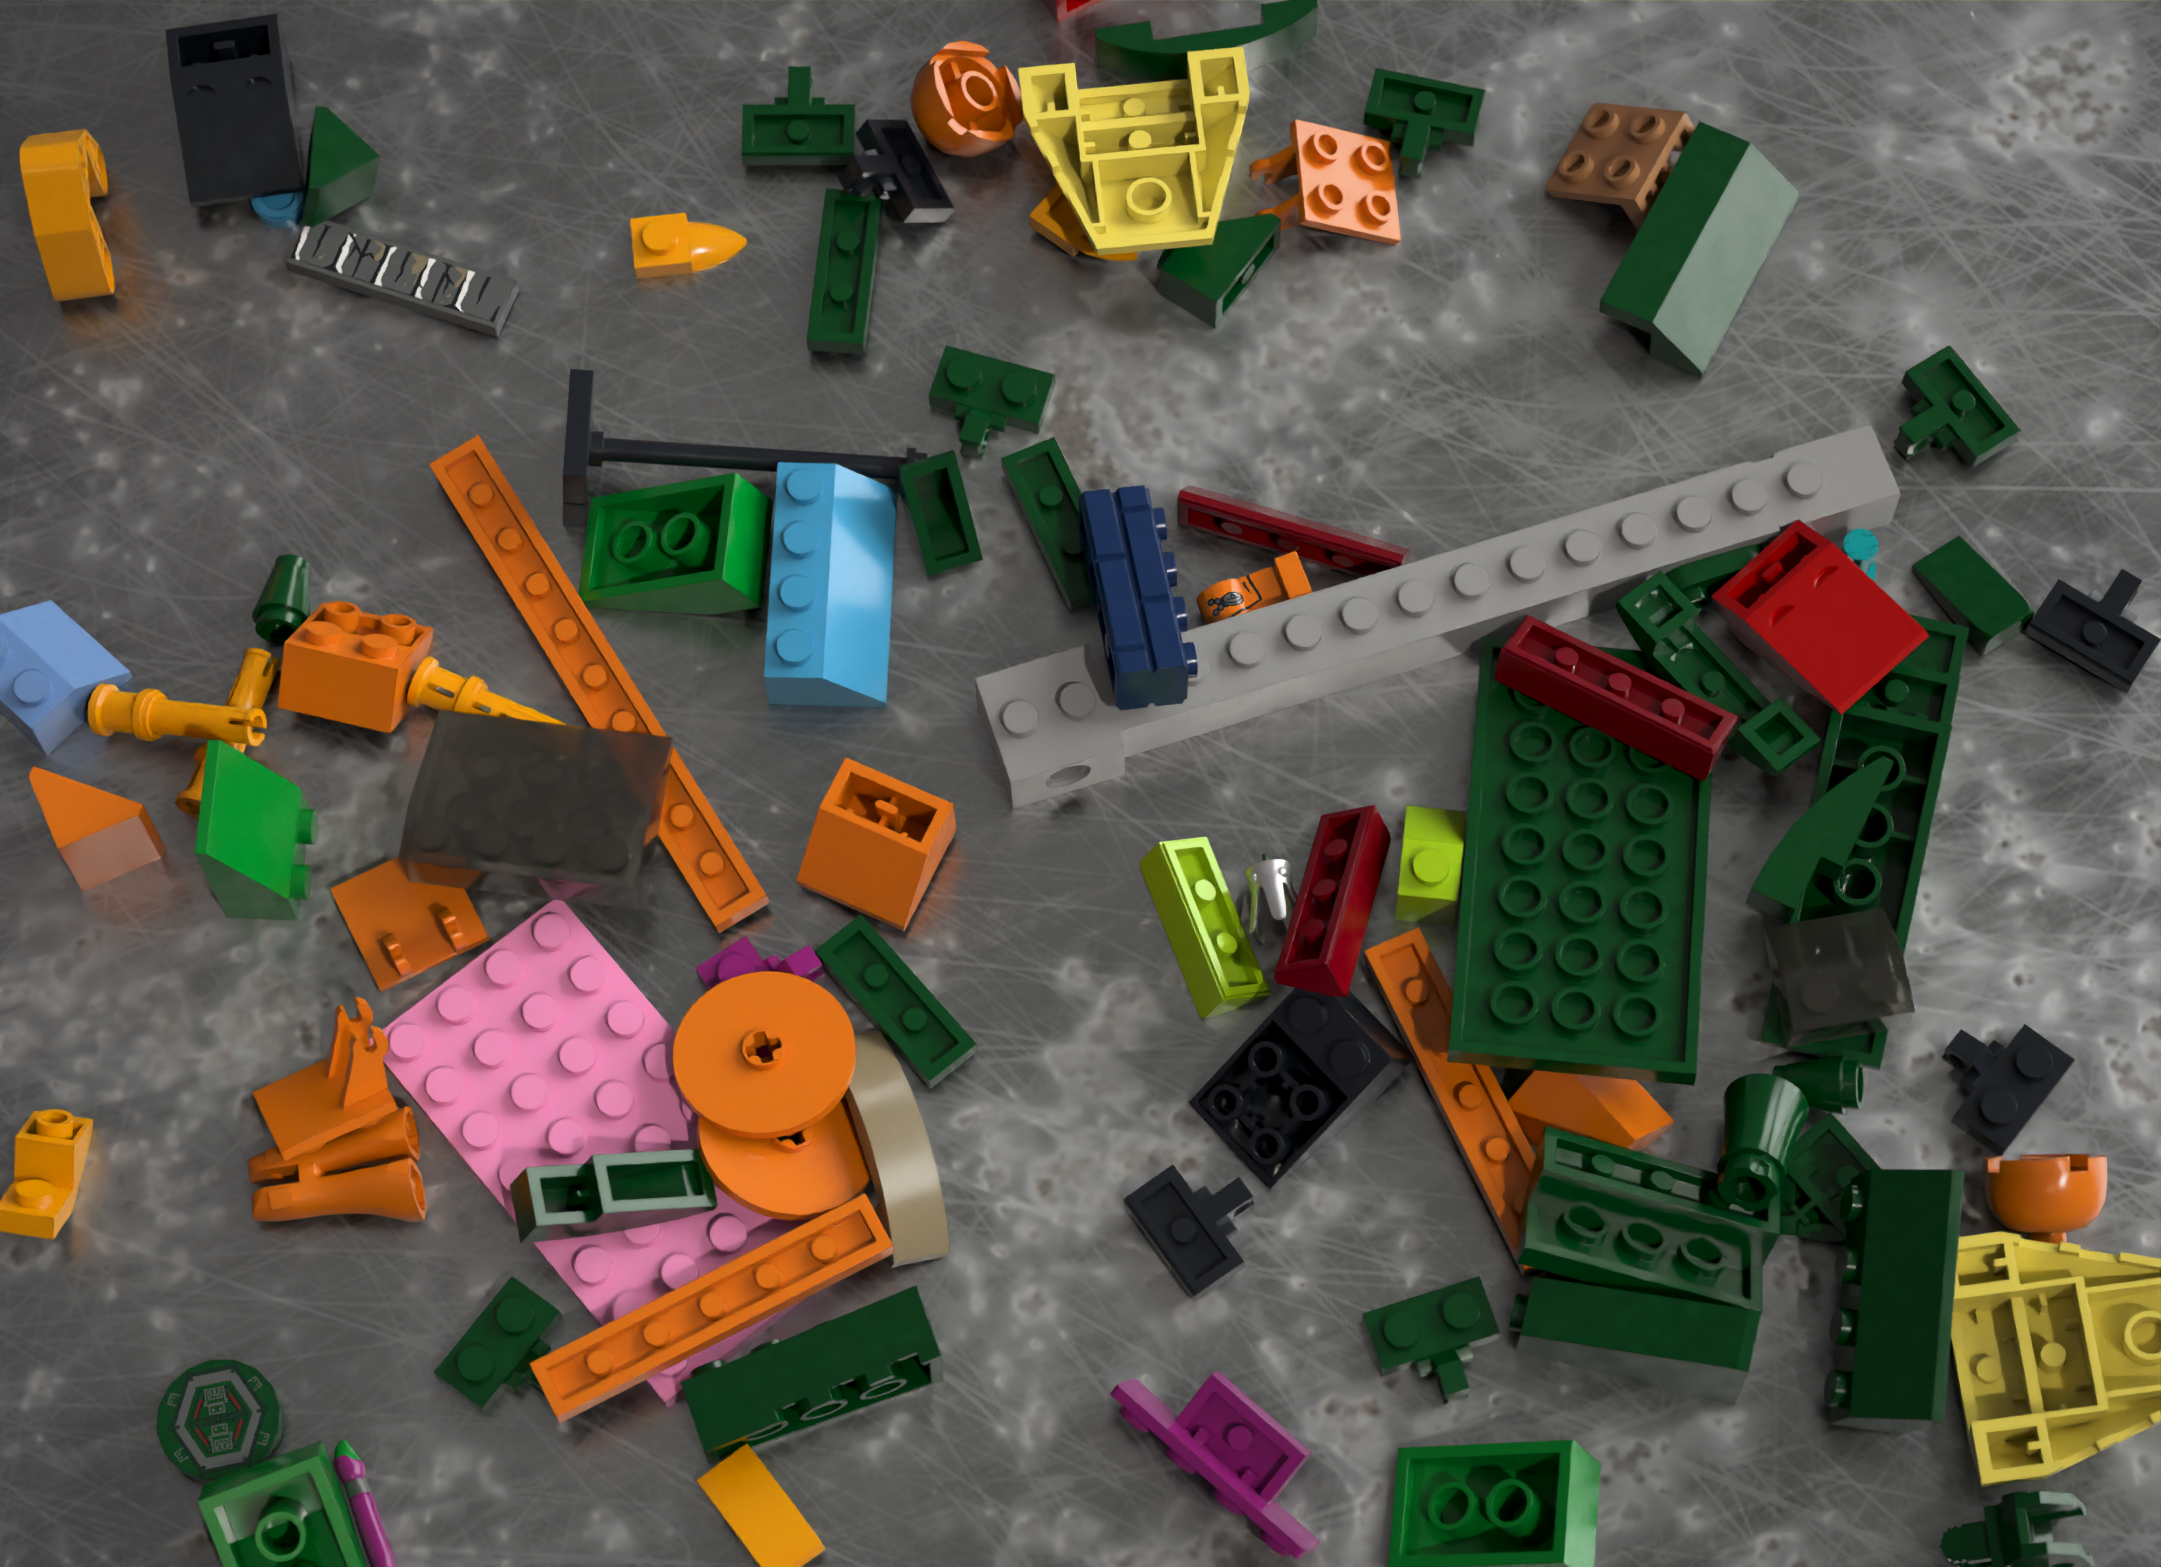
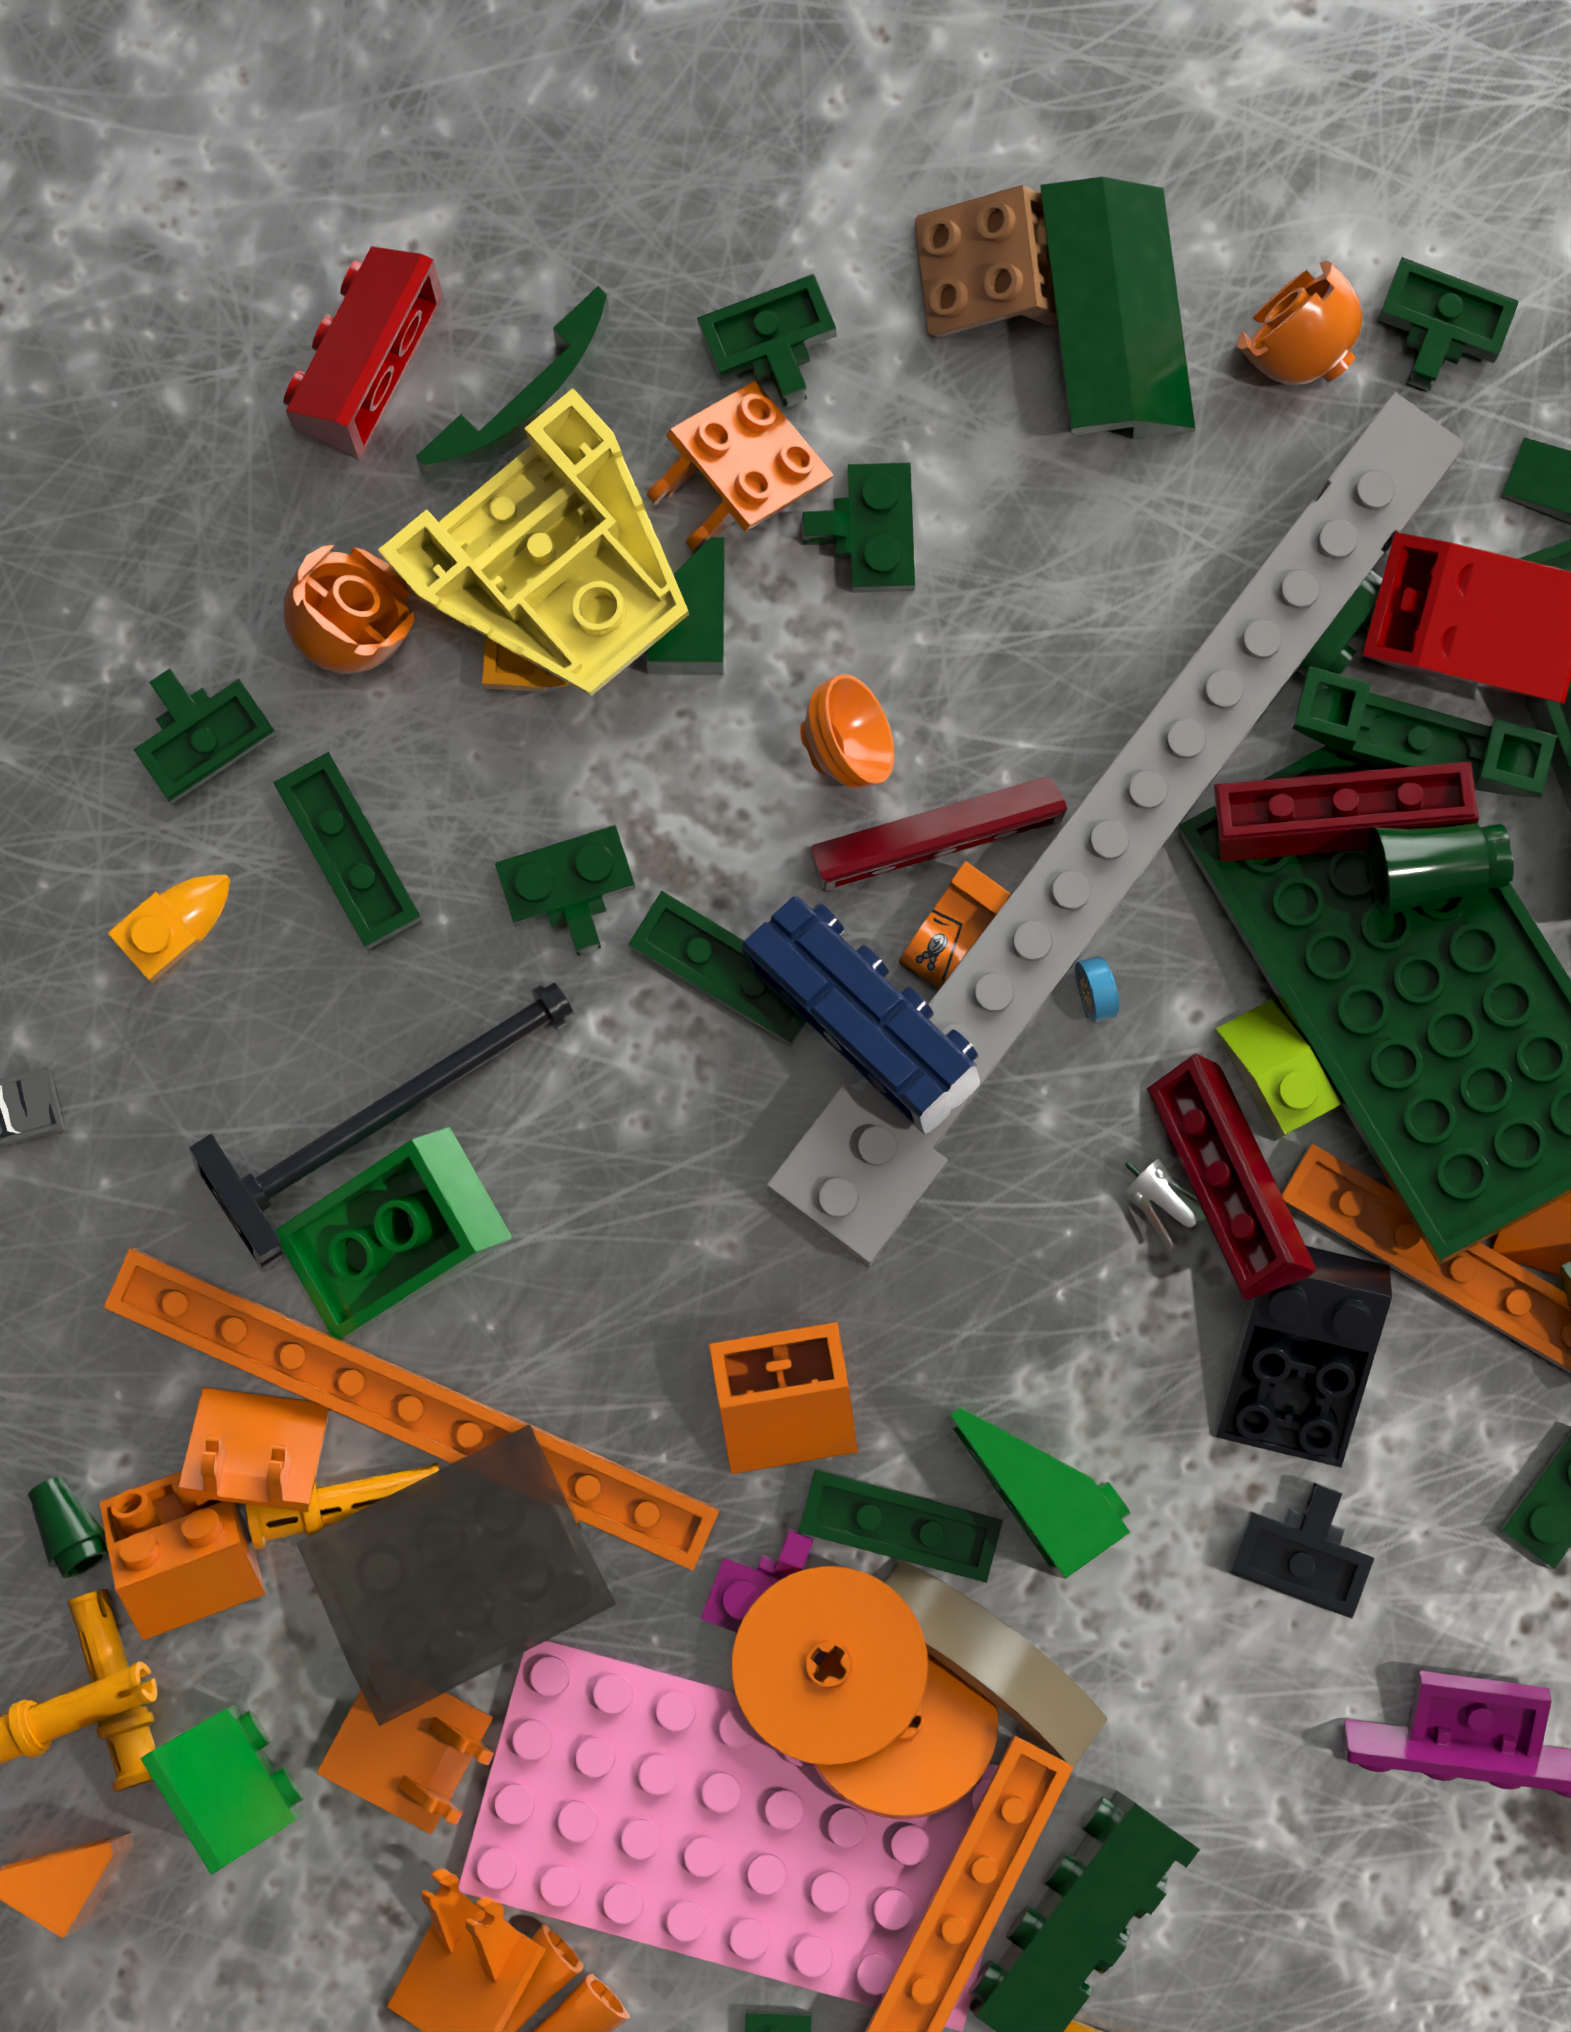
camera: 40 degrees left, 15 degrees up
slope [510,1149,718,1243] -> none
dark azure slope [764,462,898,708] -> none
black hinge [837,119,955,223] -> none
dark green slope [897,450,983,576] -> none
lime slope [1139,836,1271,1018] -> none
teal piece [1841,528,1879,580] -> none
none -> orange plate [178,1387,330,1512]
none -> orange piece [800,674,895,789]
none -> dark green hinge [801,462,915,593]
none -> green slope [945,1407,1131,1579]
none -> dark azure tile [1075,956,1119,1023]
none -> orange cylinder [1236,261,1363,385]
none -> dark green plant [1368,823,1514,917]

